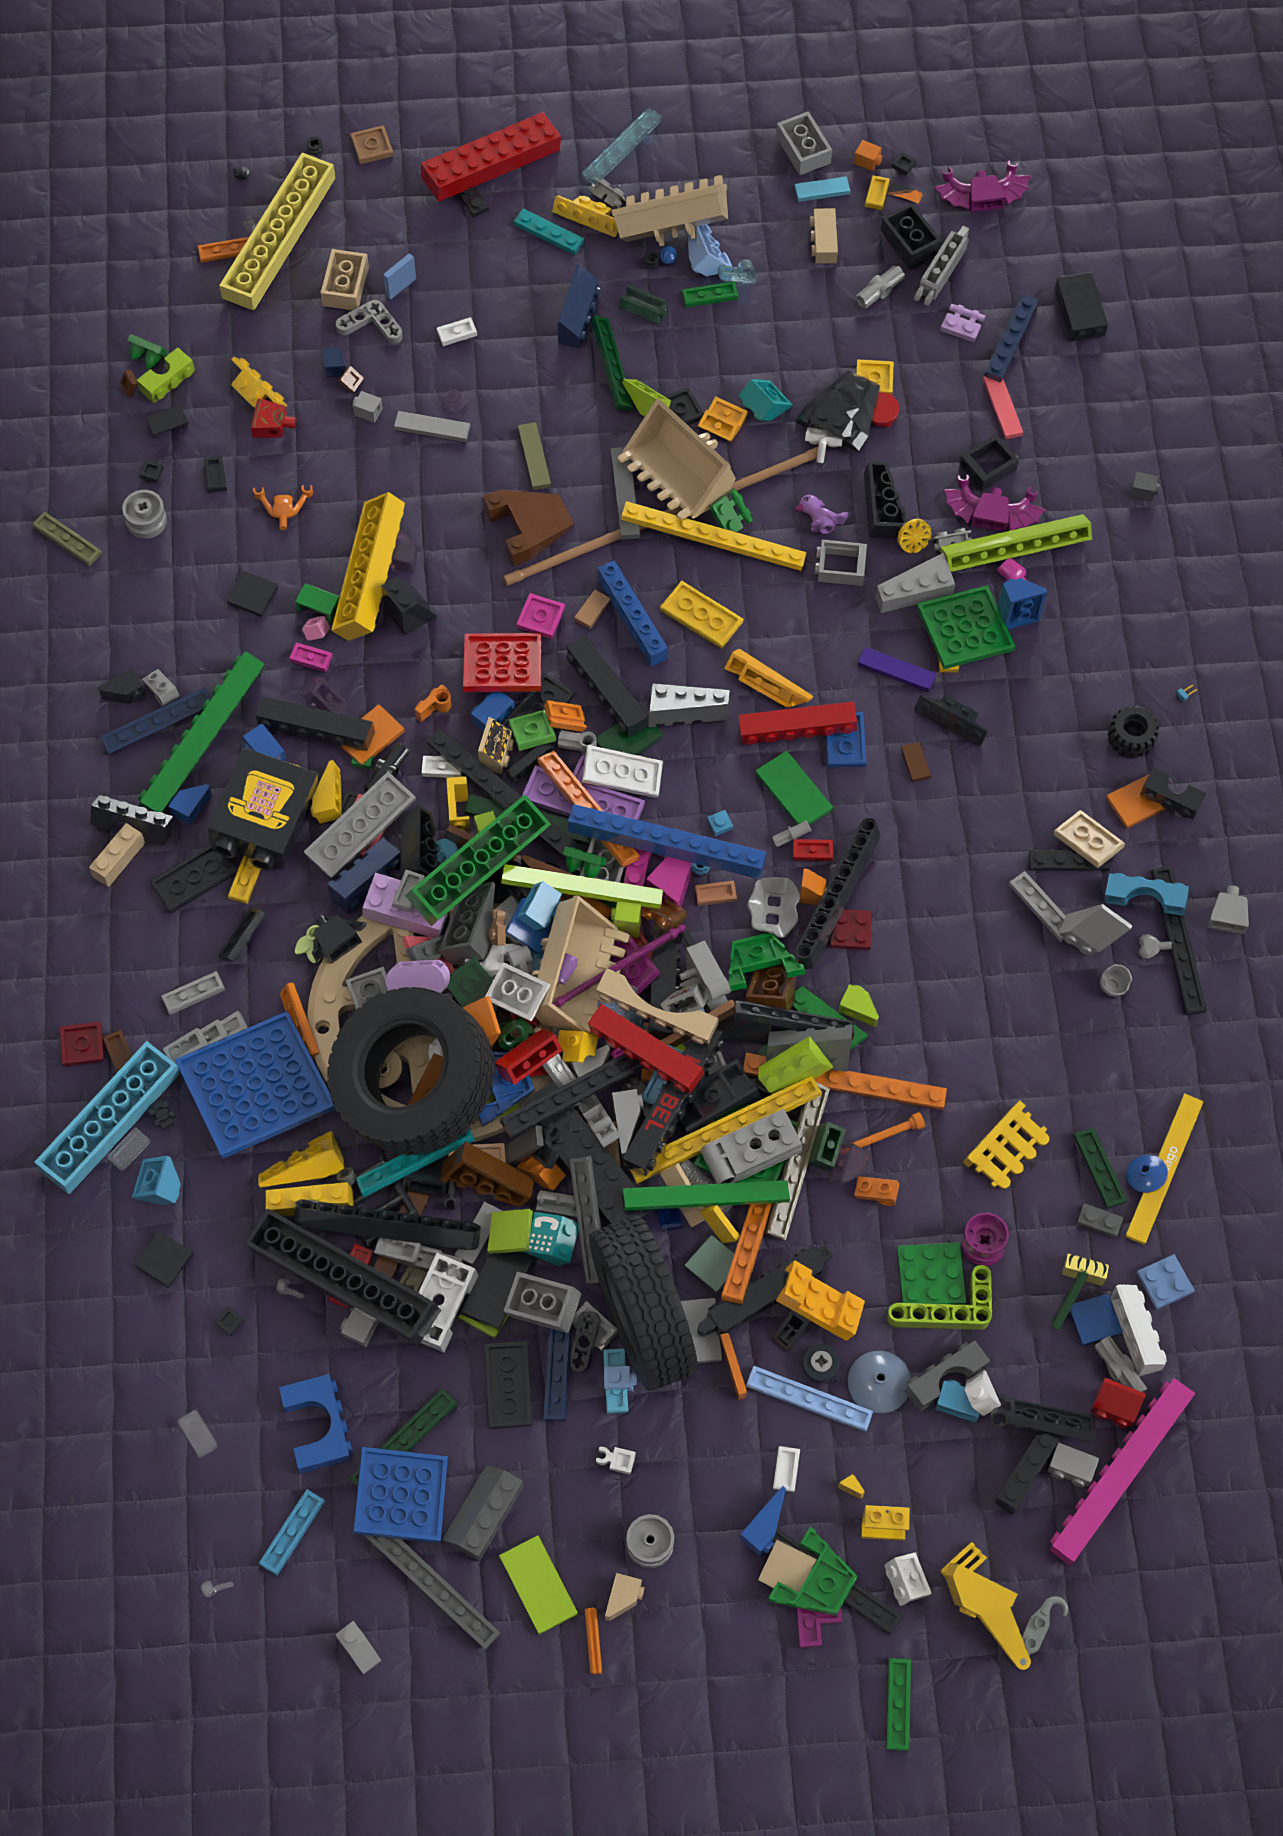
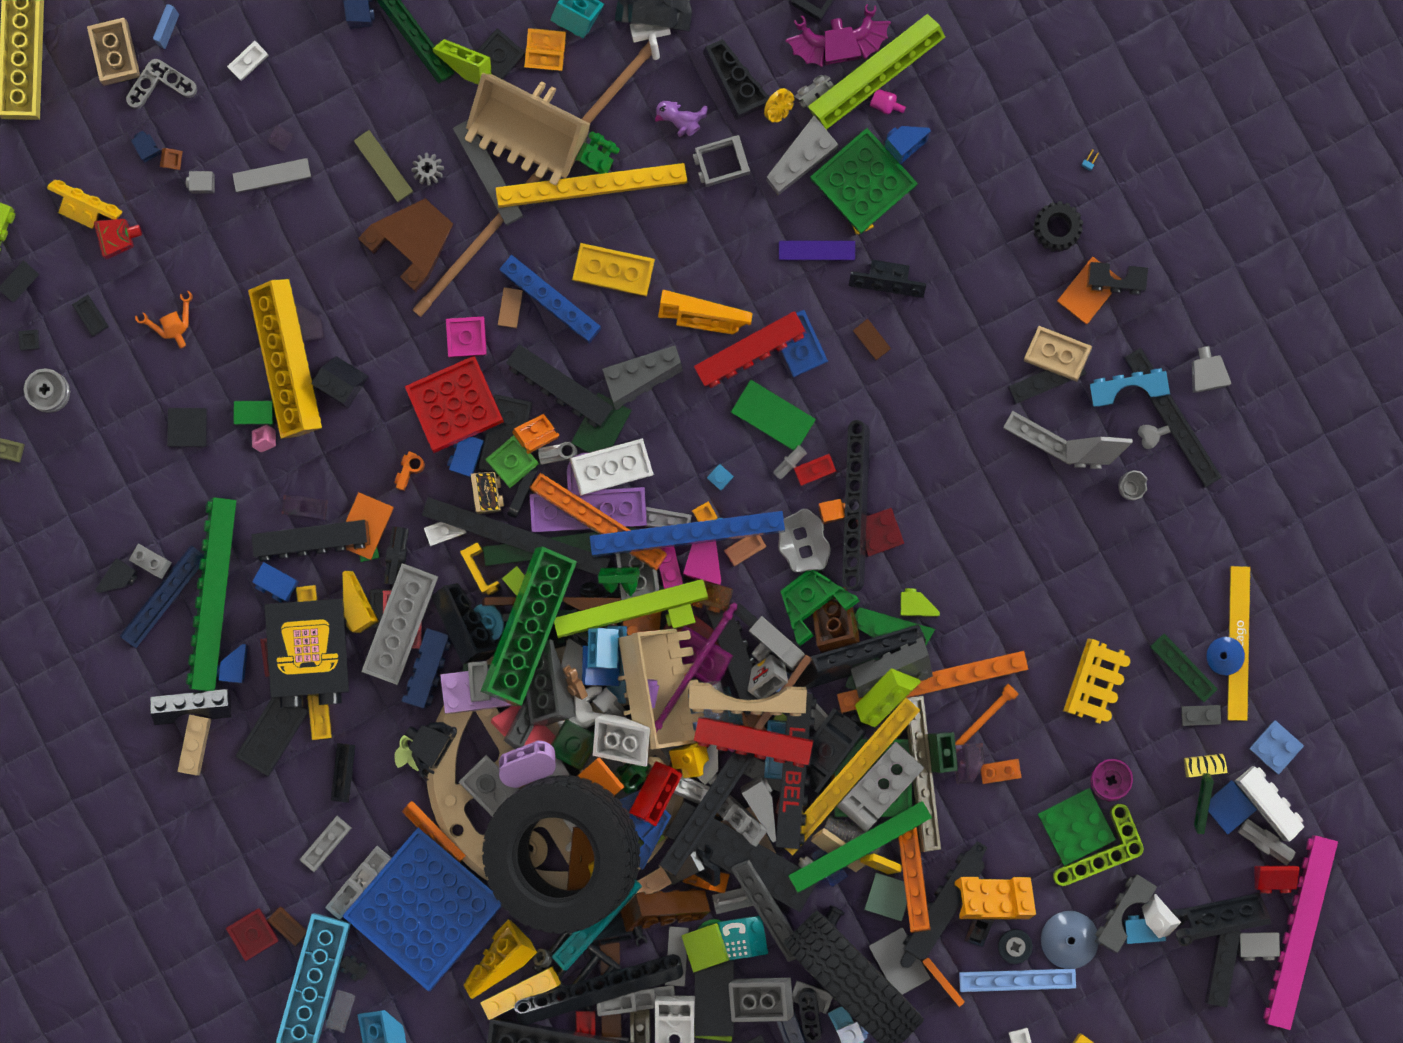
camera: 20 degrees left, 20 degrees up
dark pink plate [289,642,333,672] -> none
none -> light grey gear [411,153,444,186]

